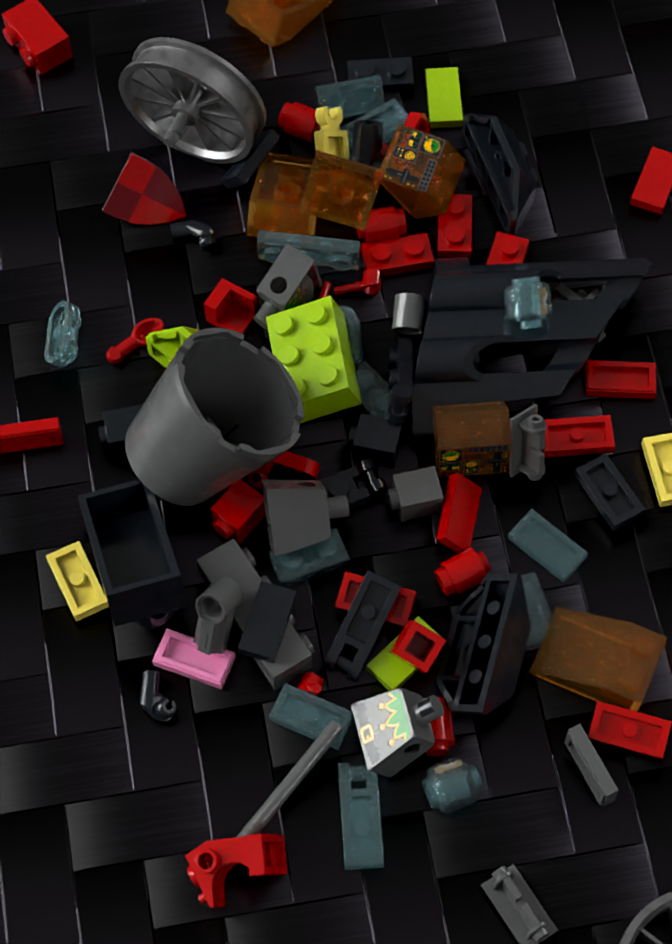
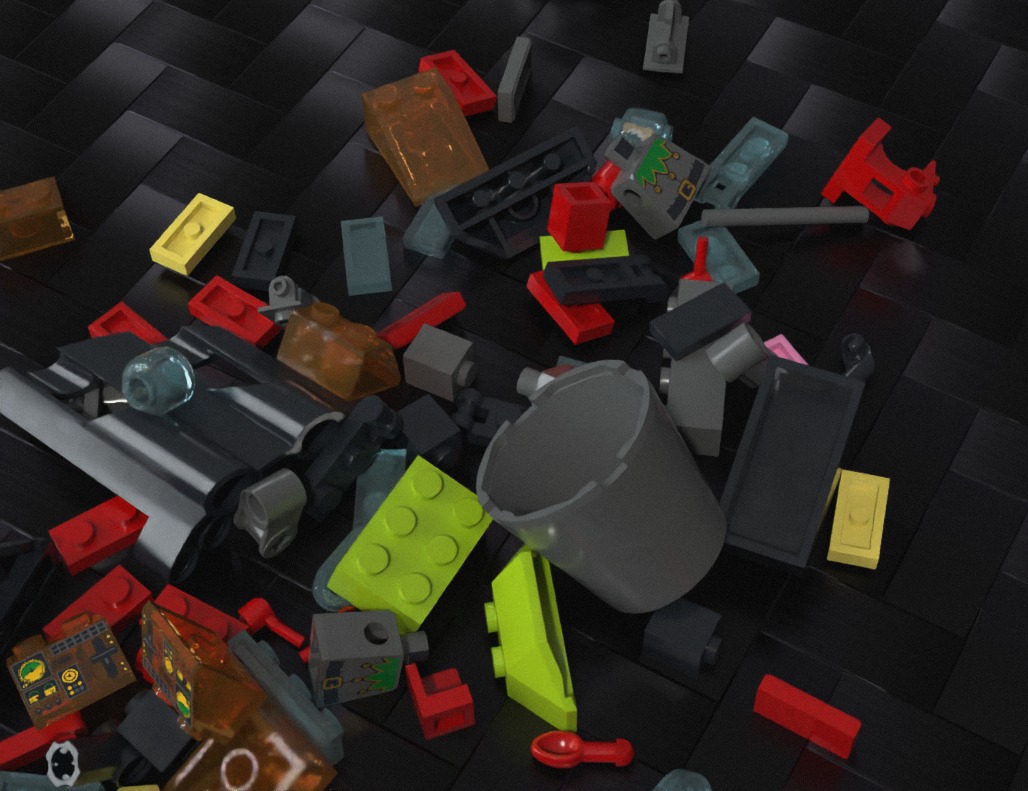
camera: 140 degrees left, 10 degrees down
red brick [434,547,491,597] -> none

